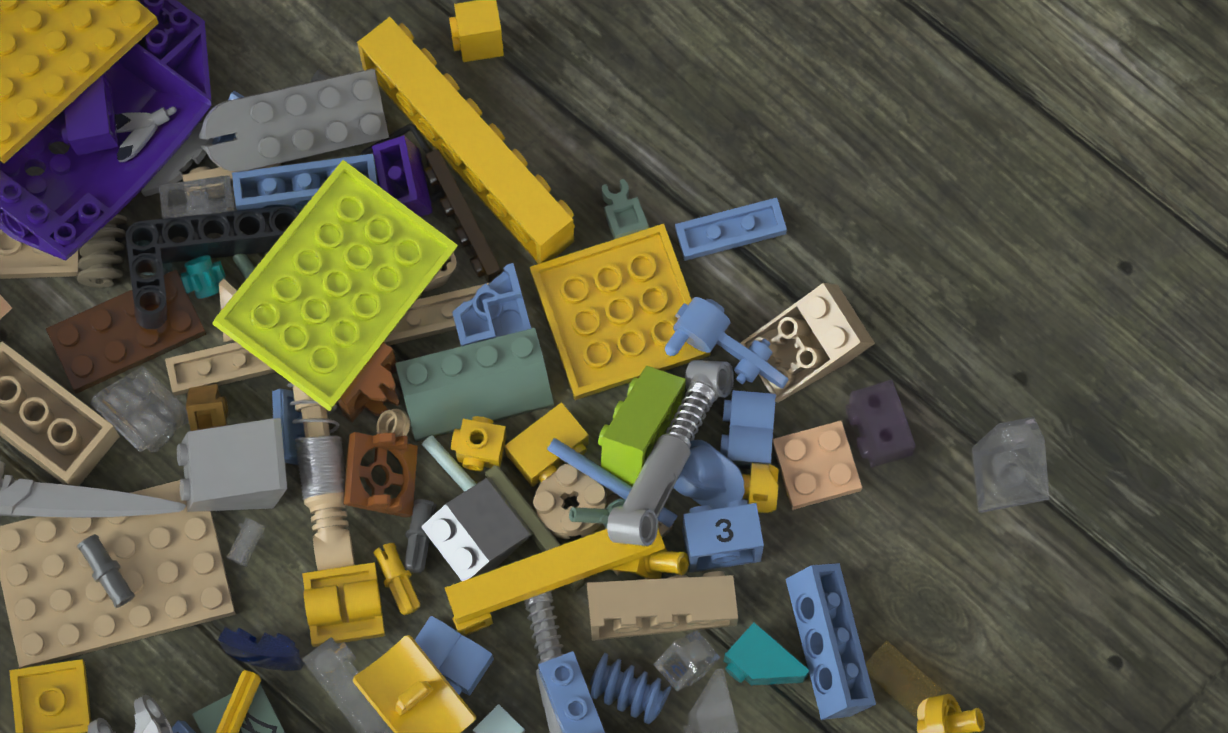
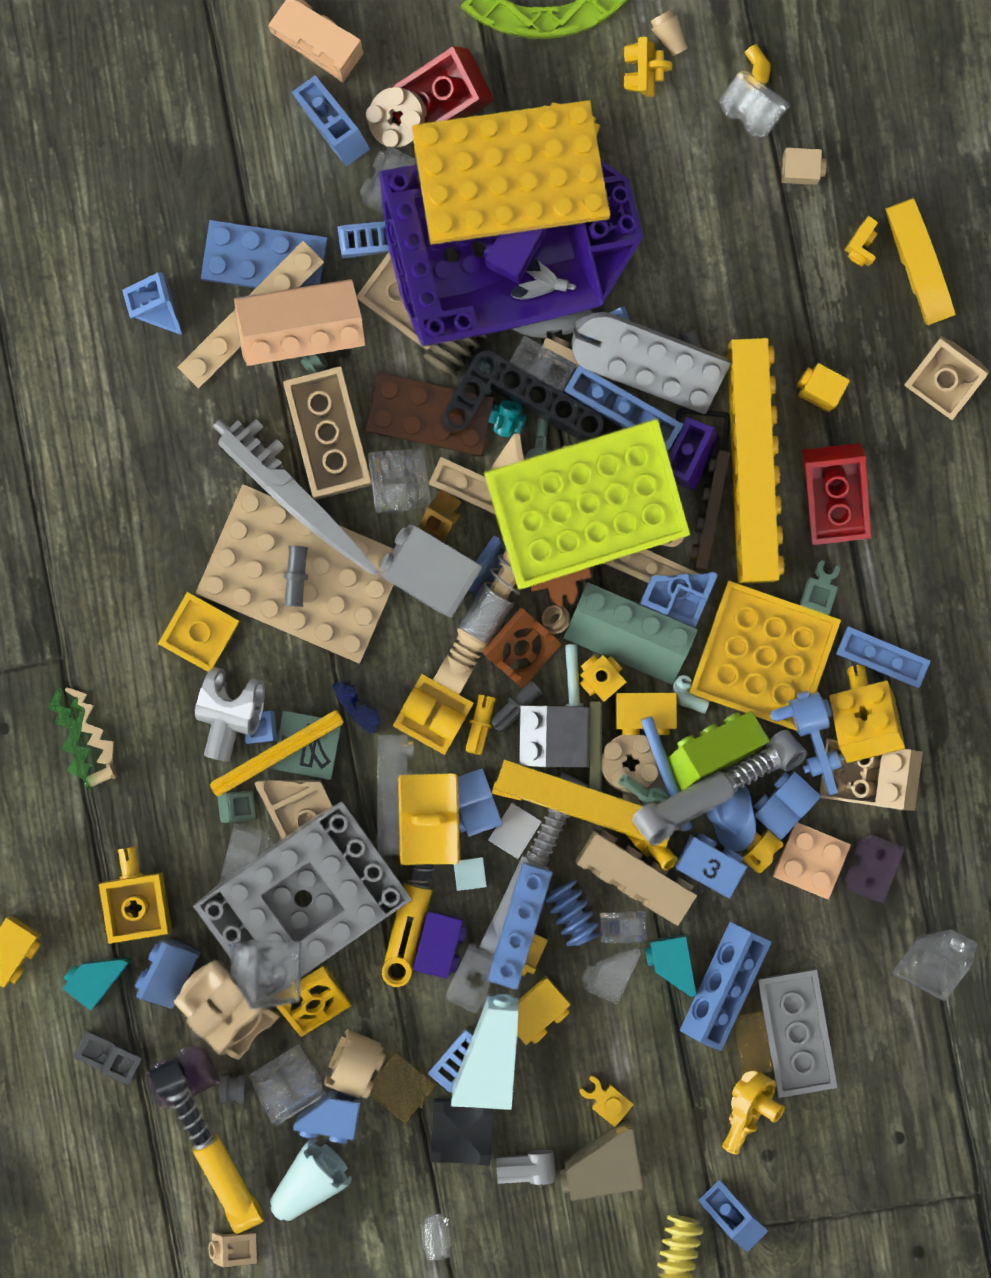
camera: 35 degrees right, 15 degrees up
clear pin [226,518,265,567] -> none
none -> white sticker [488,803,542,859]
none -> light aqua arm [673,675,710,714]
none -> light grey plate [757,968,838,1098]
none -> red slope [802,443,871,545]
none -> yellow brick [829,665,906,763]

